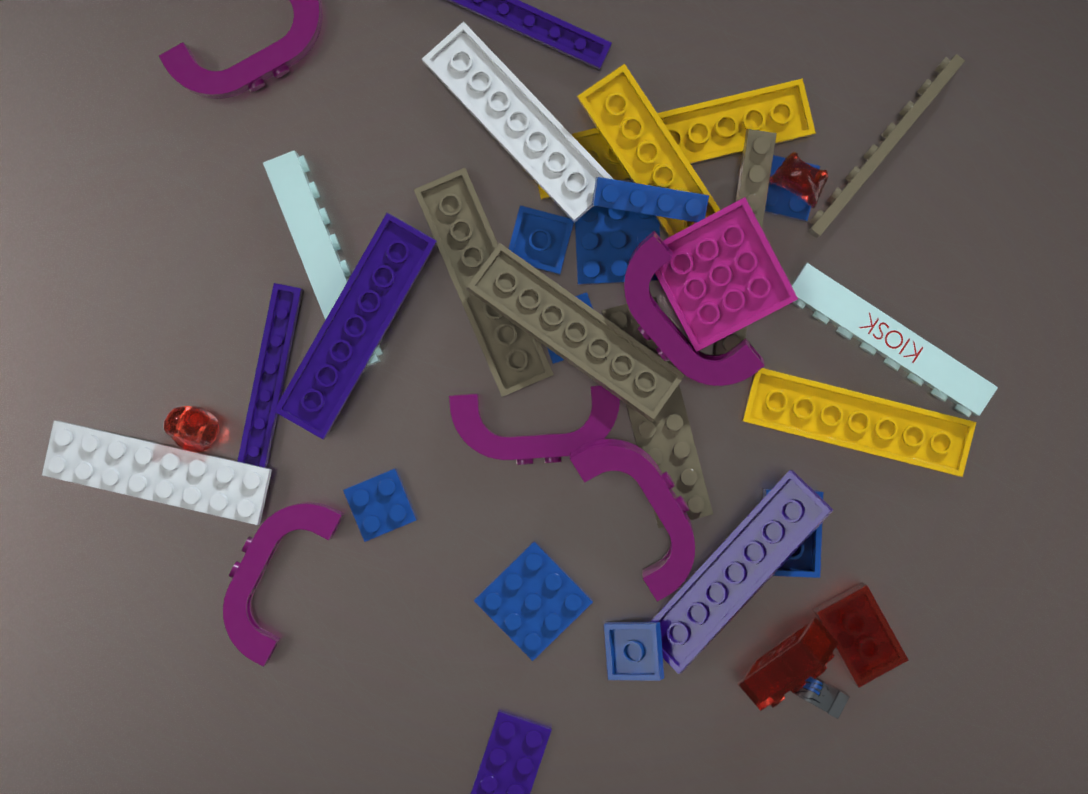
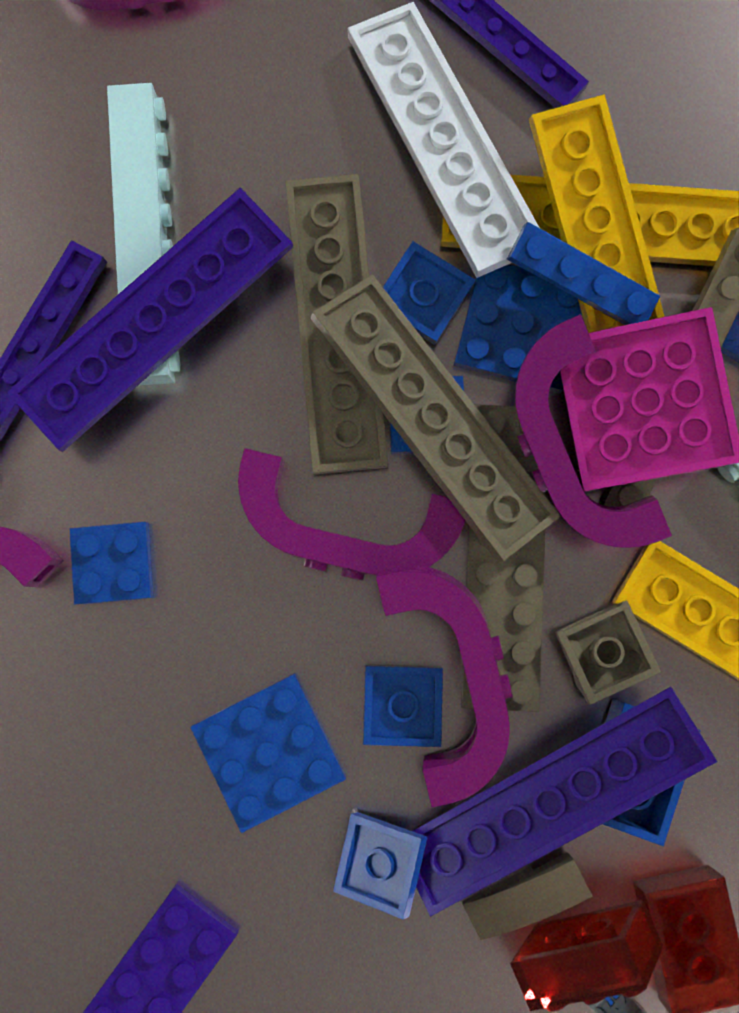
camera: 15 degrees right, 5 degrees down
none -> blue plate [363,665,443,747]
none -> dark tan slope [462,852,593,940]
none -> dark tan slope [555,600,661,705]

